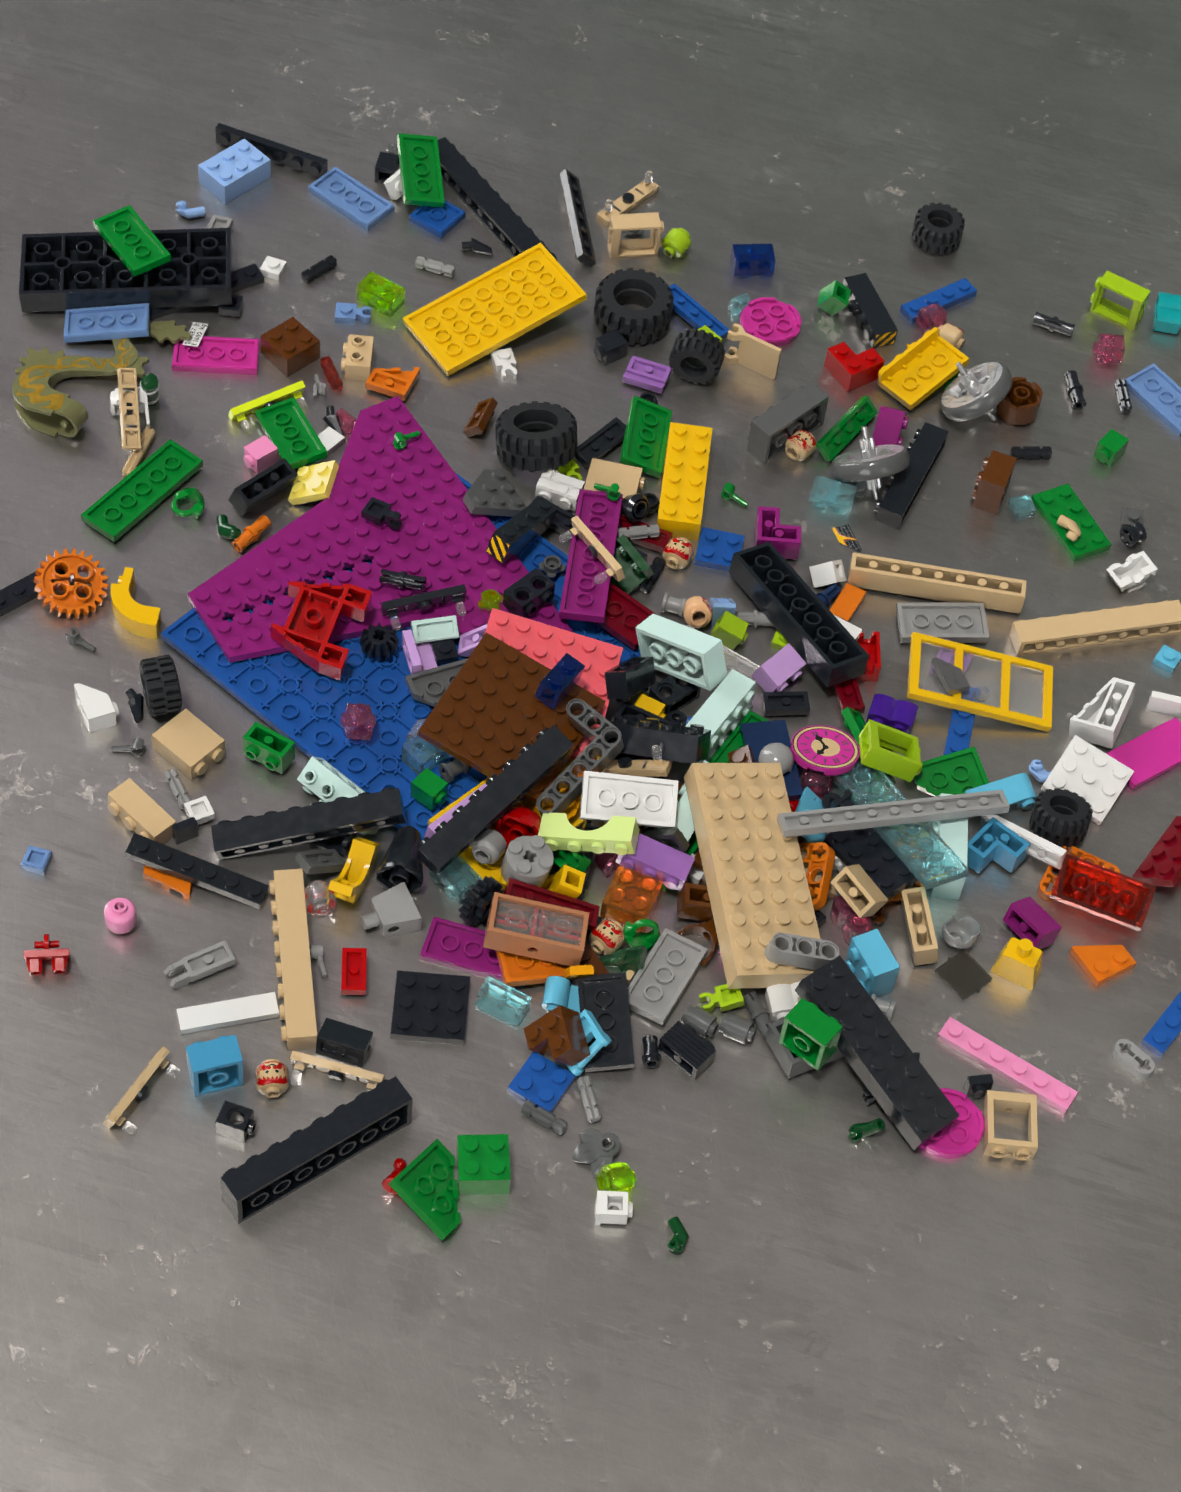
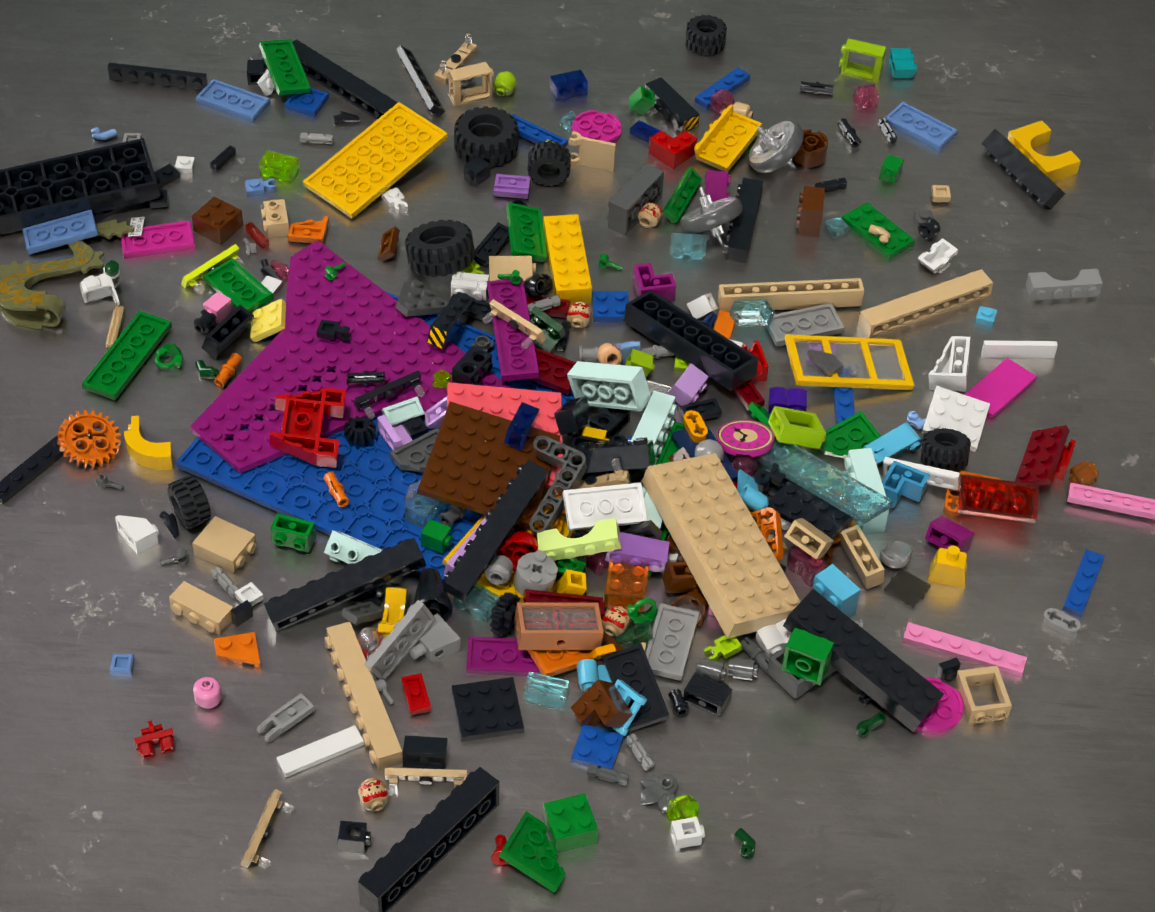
camera: 10 degrees left, 5 degrees down
green plate [93,205,171,277] -> none
tan piece [117,367,141,450] -> none
black plate [124,833,269,909] -> none
dark azure brick [186,1035,244,1097] -> none
light blue brick [198,139,271,205] -> none
clear pink brick [340,703,376,740] -> none
light grey beam [764,933,840,970] -> none
light grey plate [777,790,1010,837] -> none
sticker [832,524,862,551] -> none
orange wing [1070,945,1136,987] -> none
none -> black brick [194,309,218,334]
none -> orange pin [323,472,349,507]
none -> light grey plate [364,600,436,680]
none -> clear blue plate [629,120,667,143]
none -> light orange beam [683,410,708,443]
none -> clear light blue brick [730,300,774,327]
none -> tan plate [931,185,951,202]

